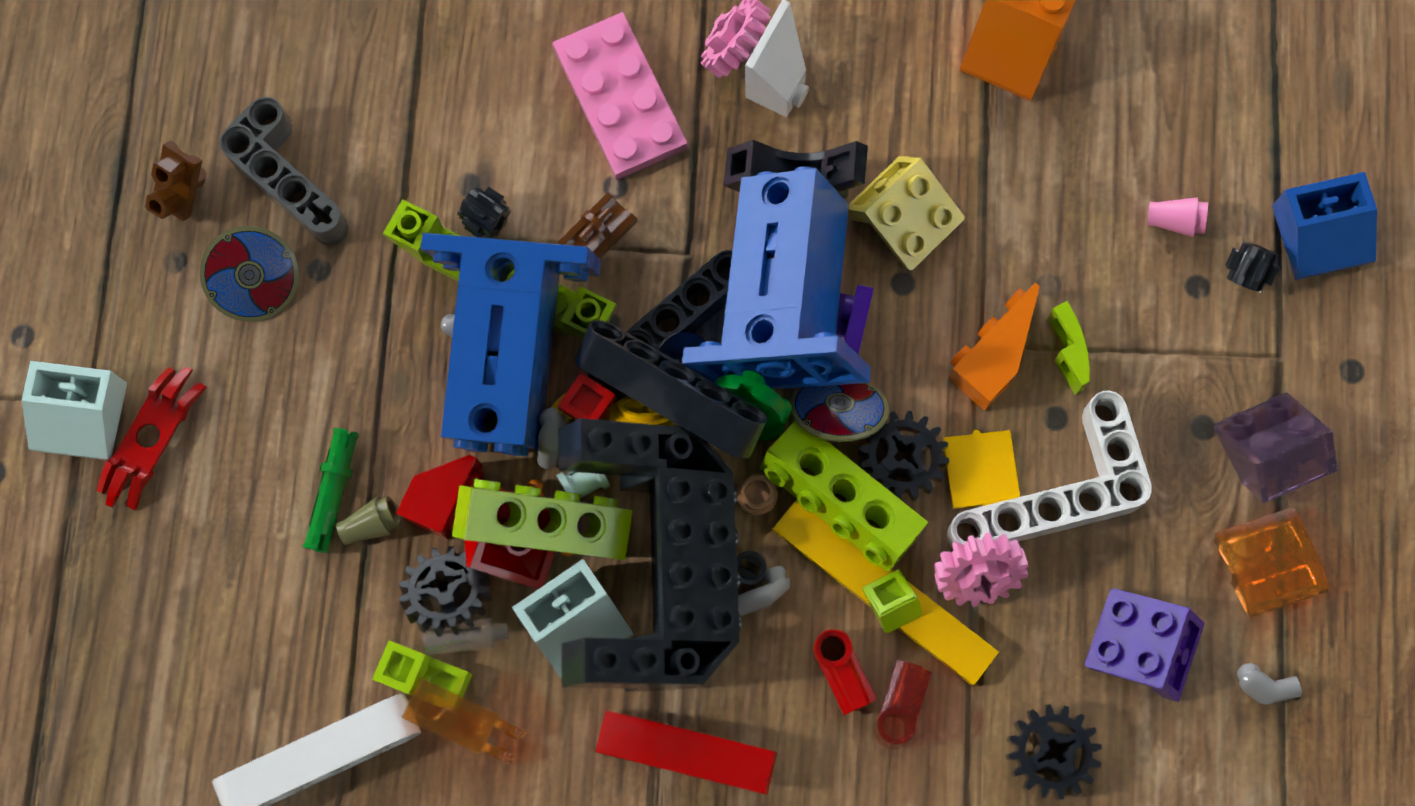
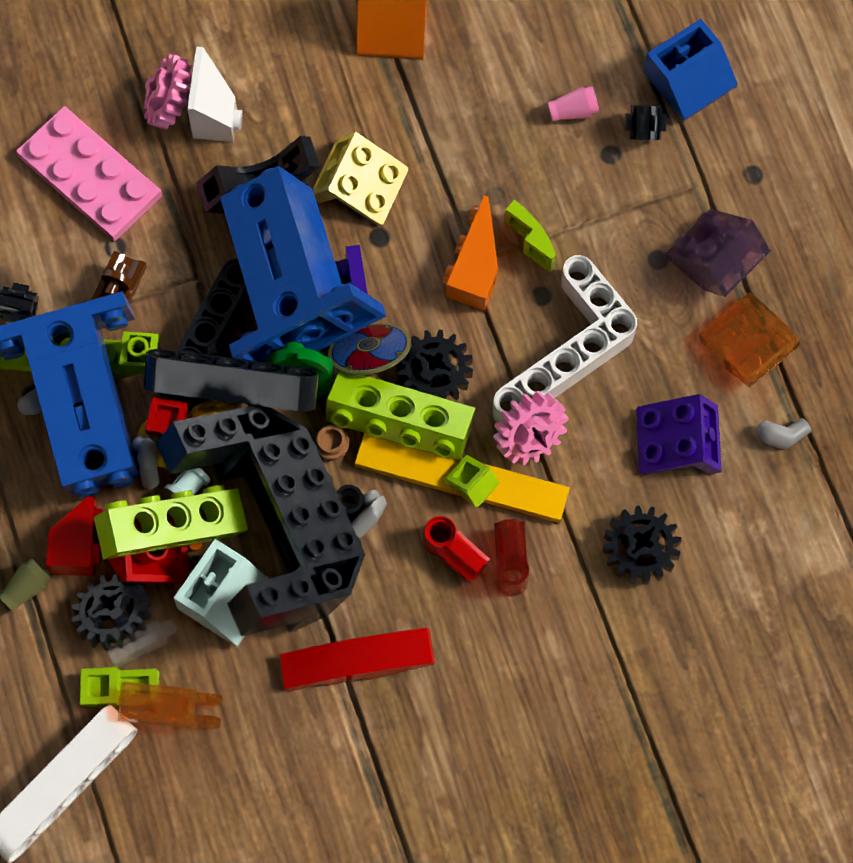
camera: 30 degrees left, 5 degrees down
yellow piece [942,430,1020,509] -> none

